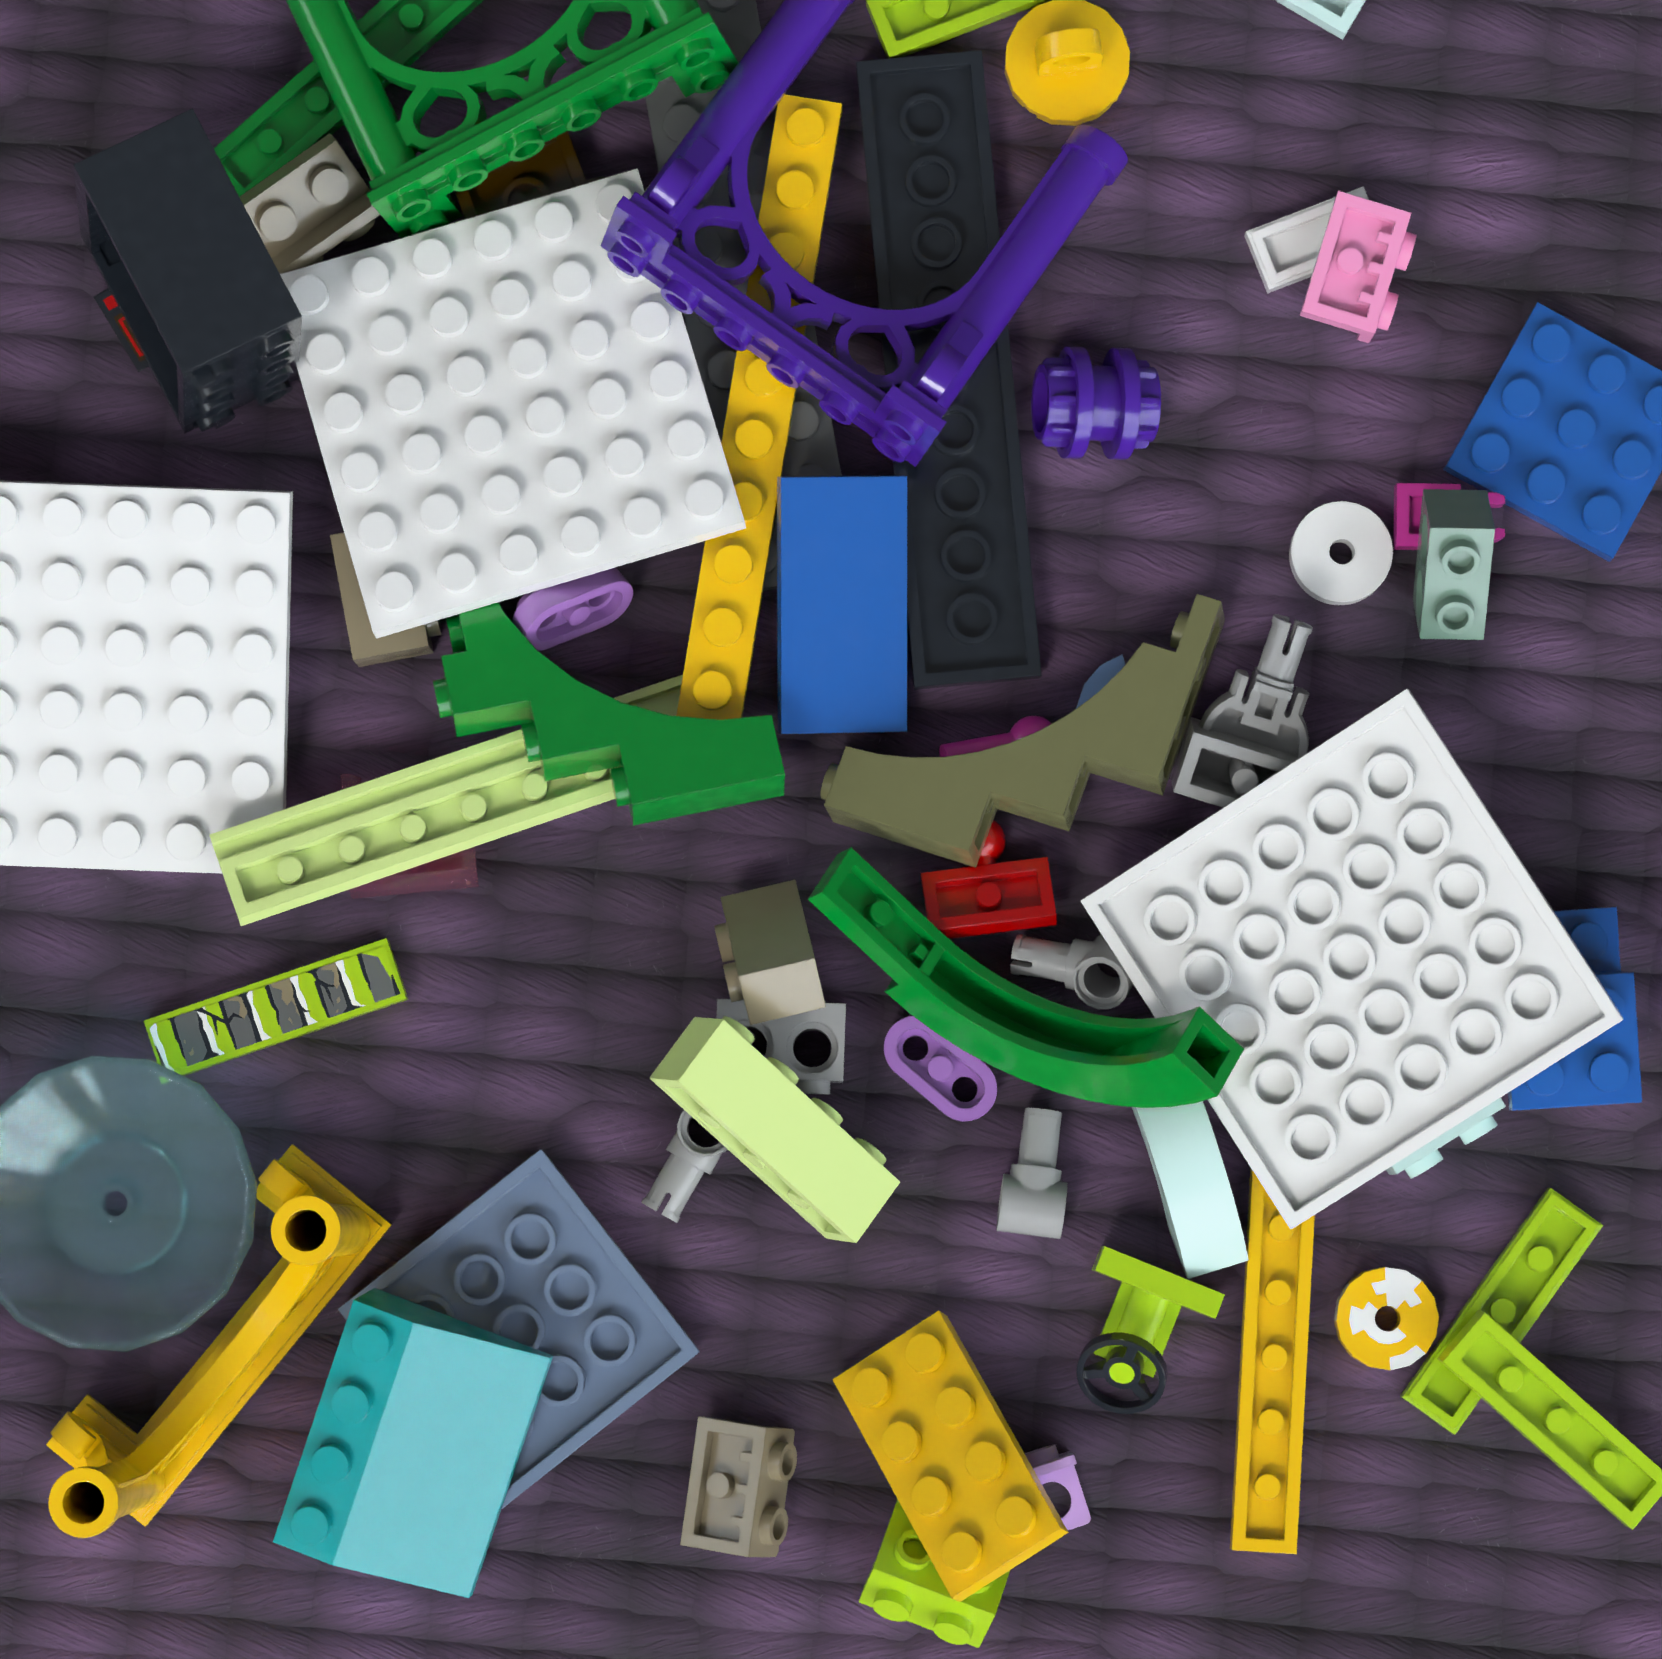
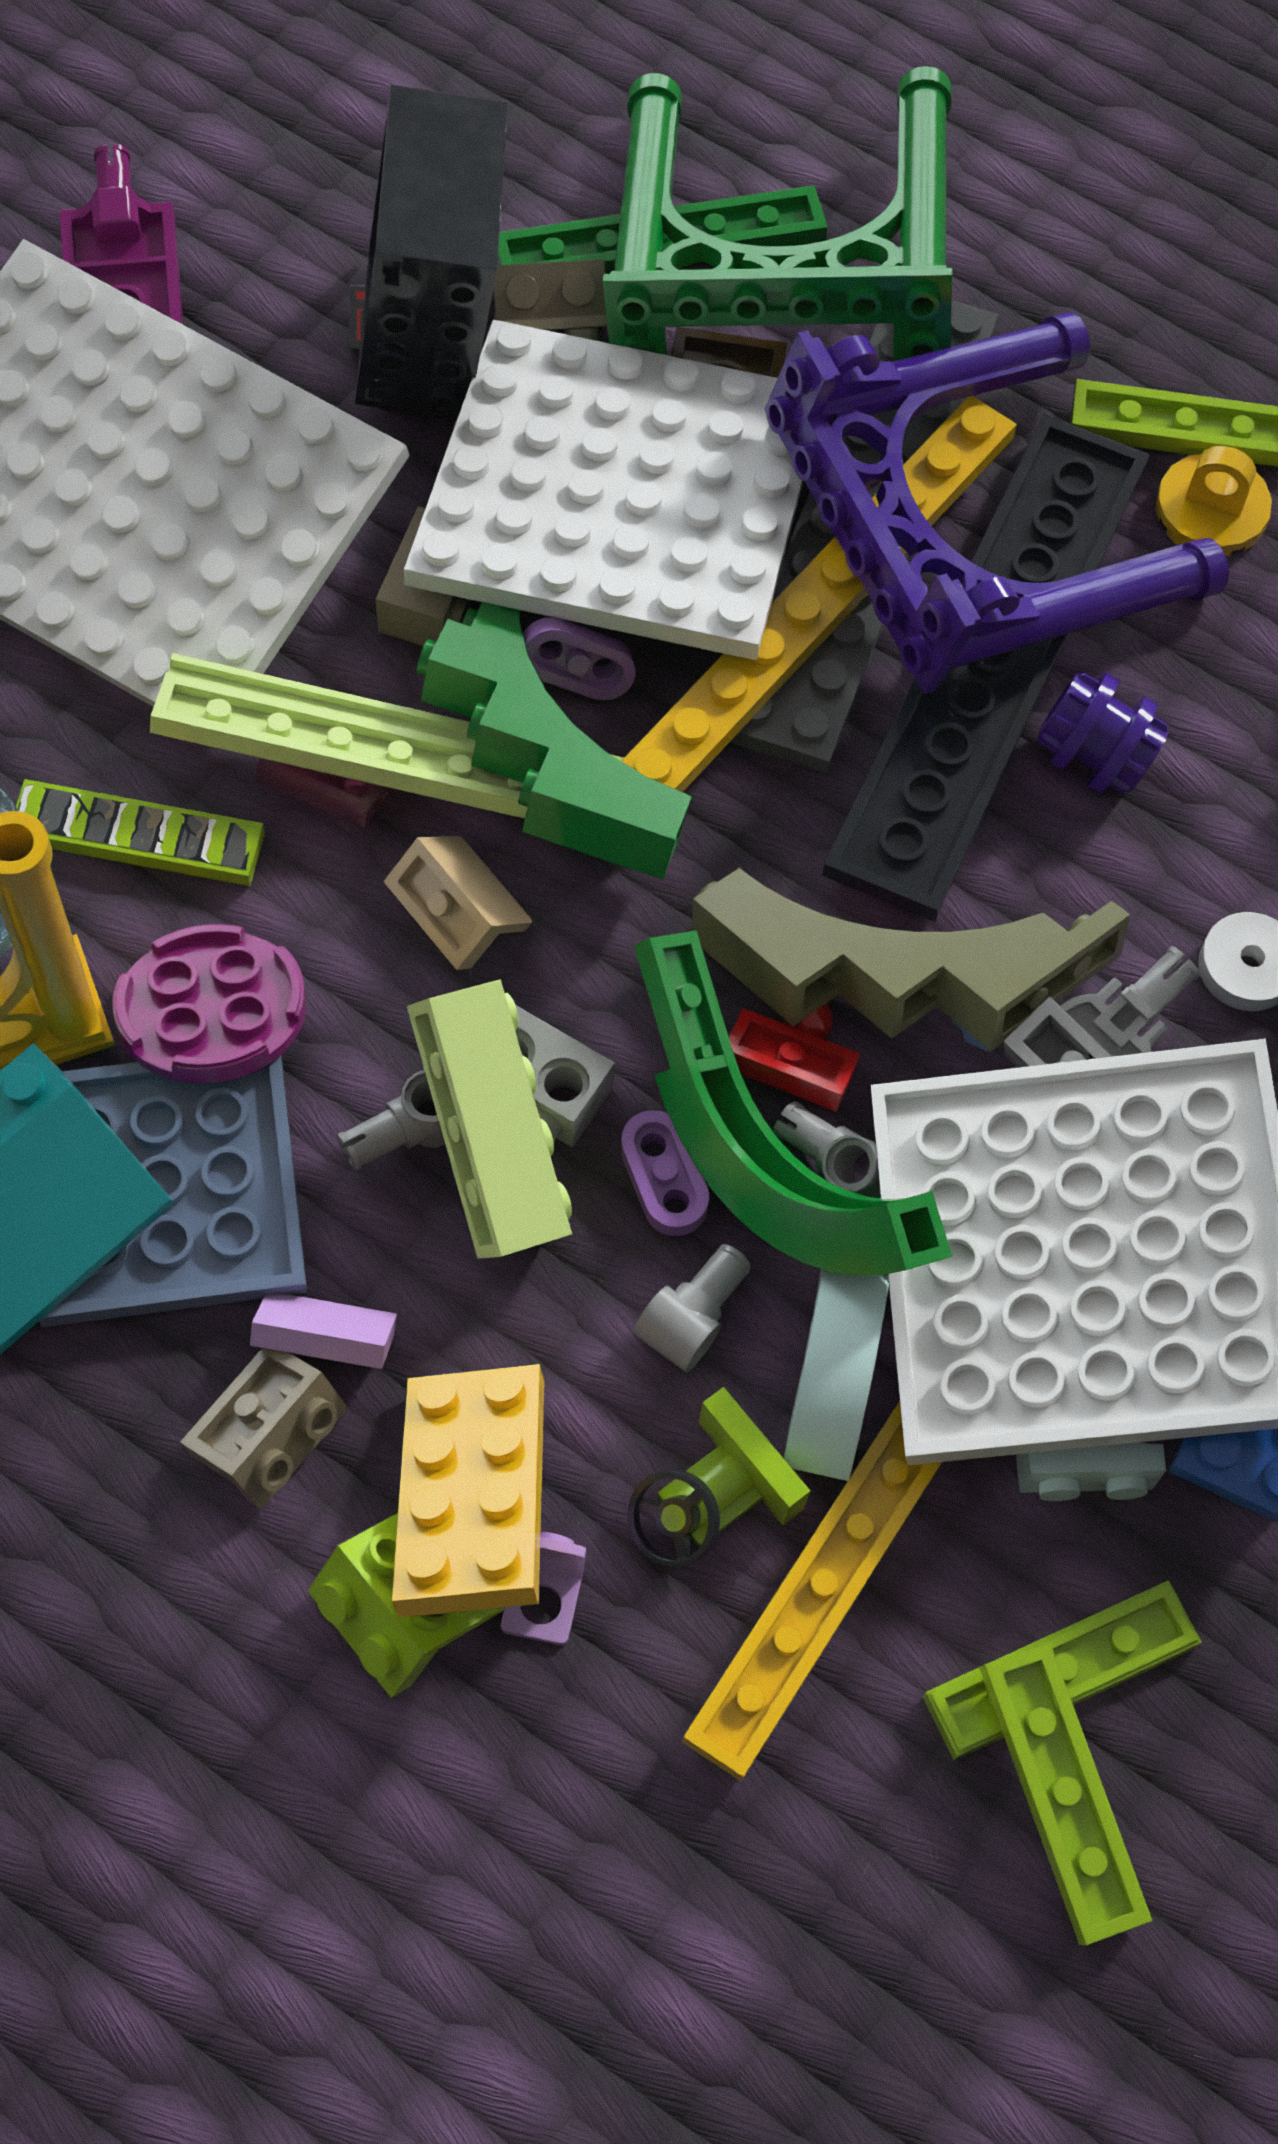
camera: 25 degrees right, 20 degrees down
dark tan brick [714,880,826,1025] -> none
blue tile [777,475,907,734] -> none
yellow piece [1334,1267,1439,1370] -> none
none -> magenta tile [112,924,307,1083]
none -> lavender tile [250,1294,397,1369]
none -> tan panel [384,836,532,970]

